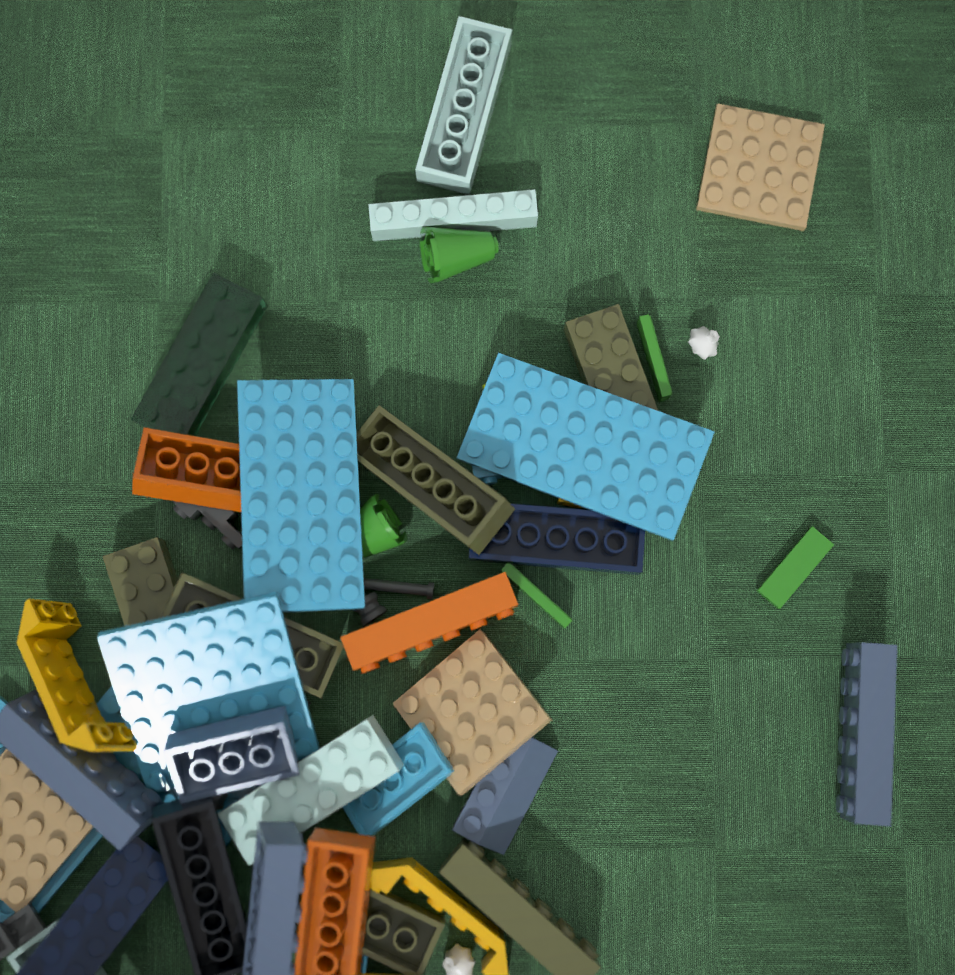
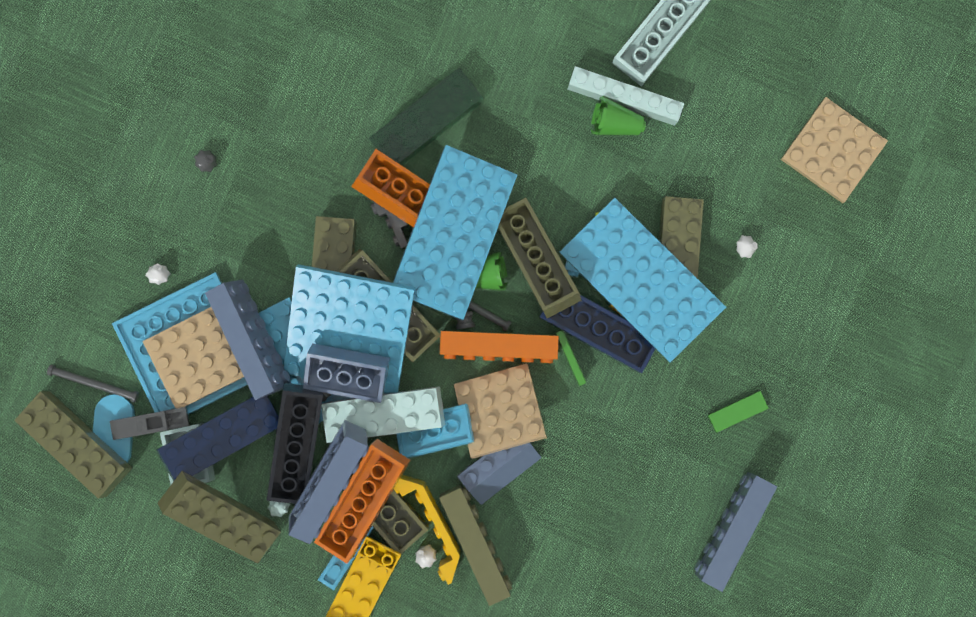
camera: 20 degrees right, 5 degrees up
yellow slope [17,598,138,752] -> none
bright green tile [636,314,672,402] -> none

